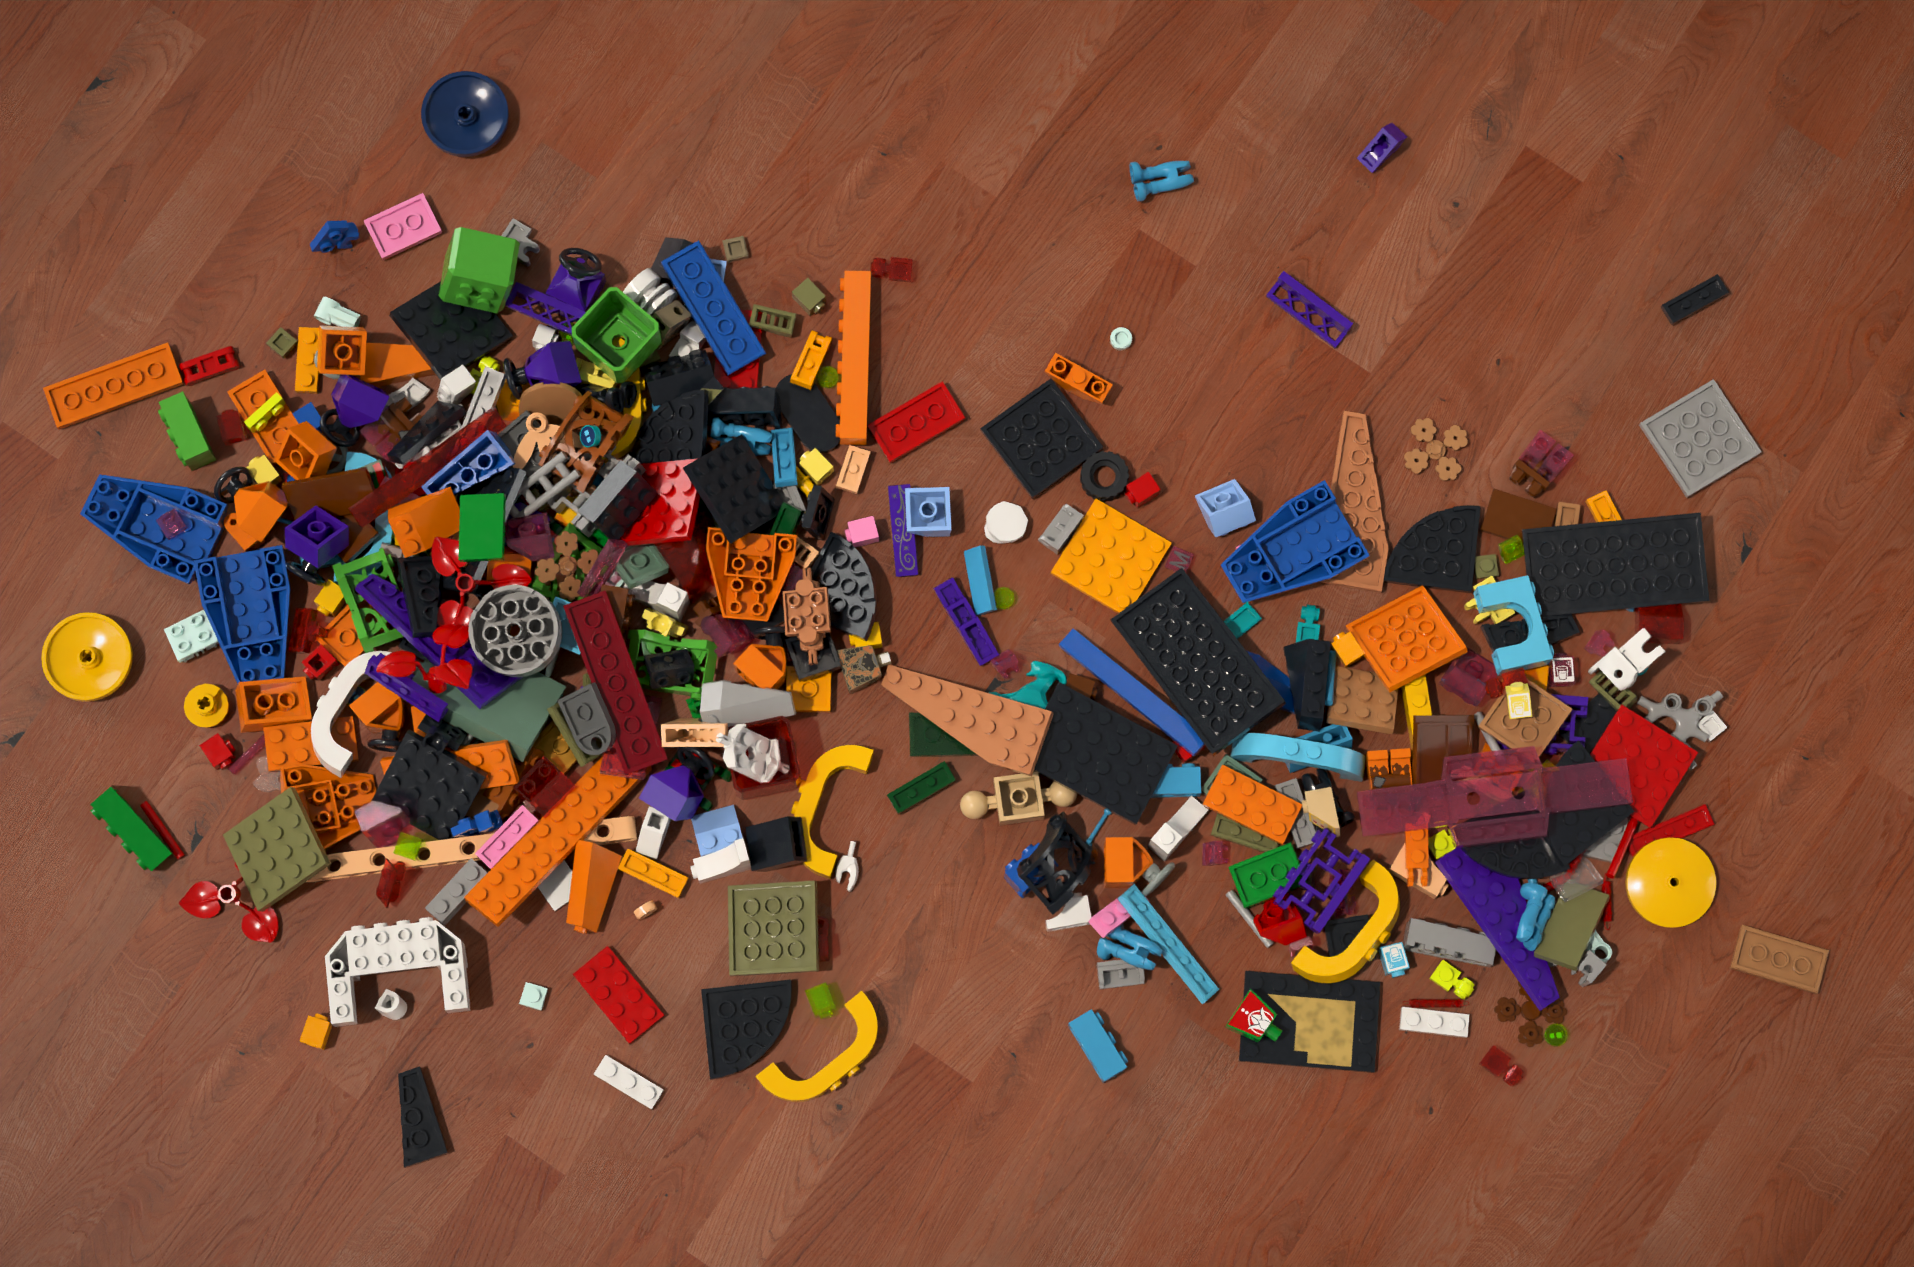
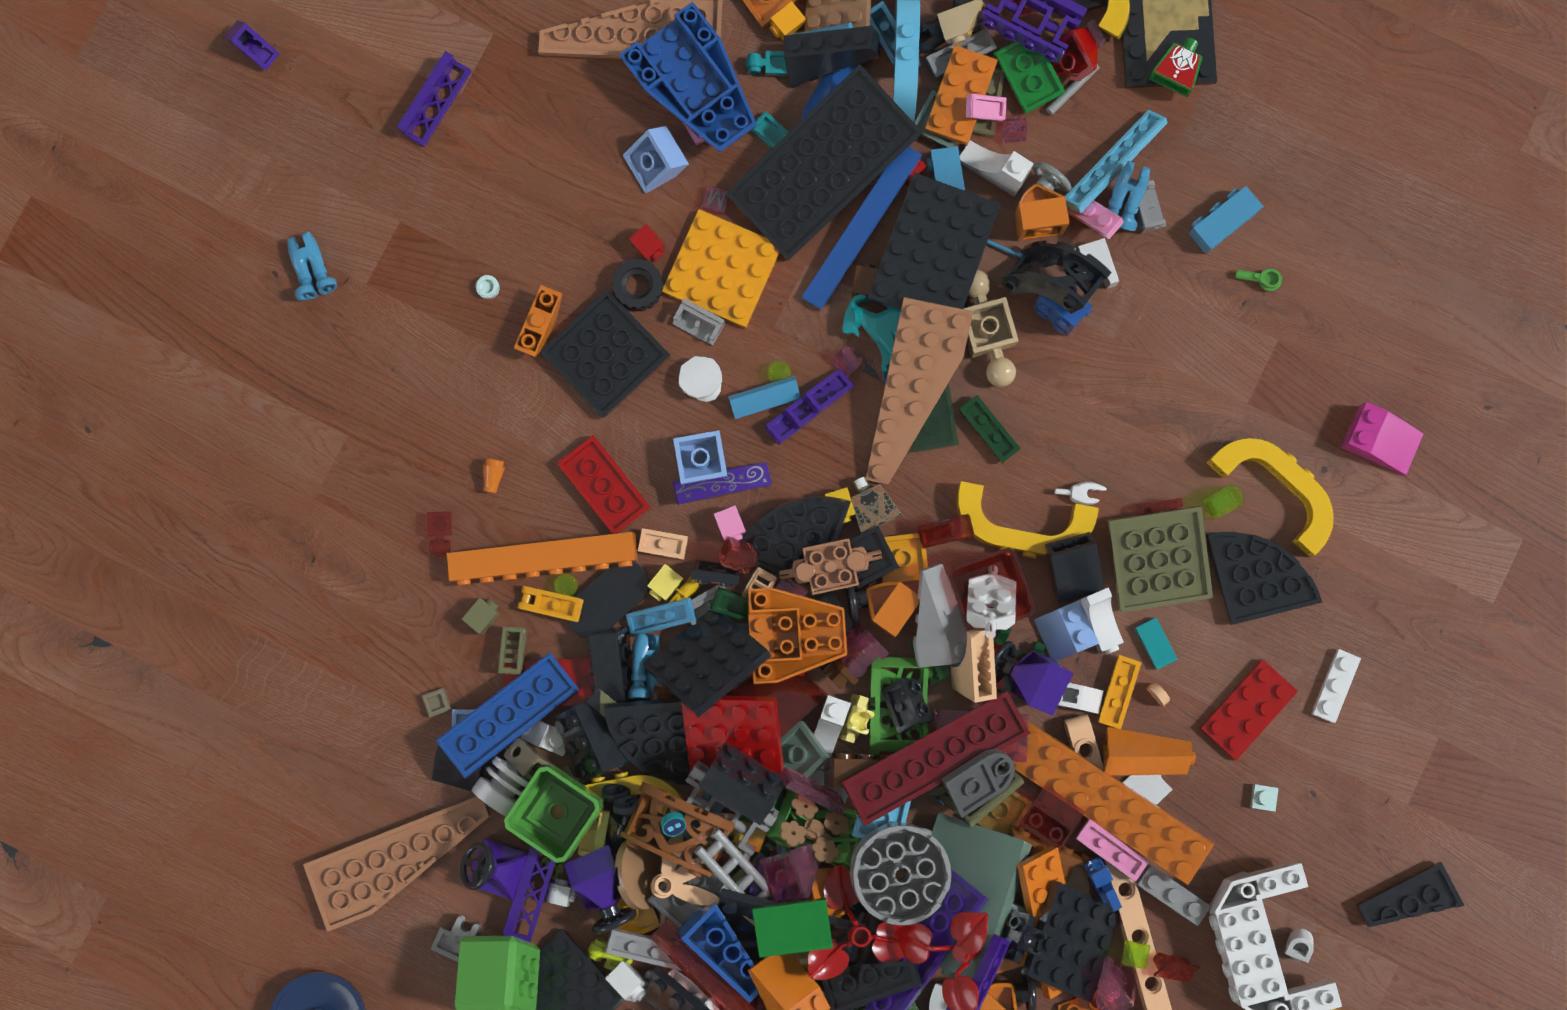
camera: 95 degrees left, 5 degrees up
none -> nougat wing [303,796,491,932]
none -> orange cone [482,458,505,493]
none -> clear red brick [718,536,757,574]
none -> clear red brick [917,514,974,549]
none -> bright pink tile [966,94,1006,121]
none -> teal tile [1134,618,1178,670]
none -> bright green plate [1235,269,1282,291]
none -> dark pink slope [1341,402,1424,476]

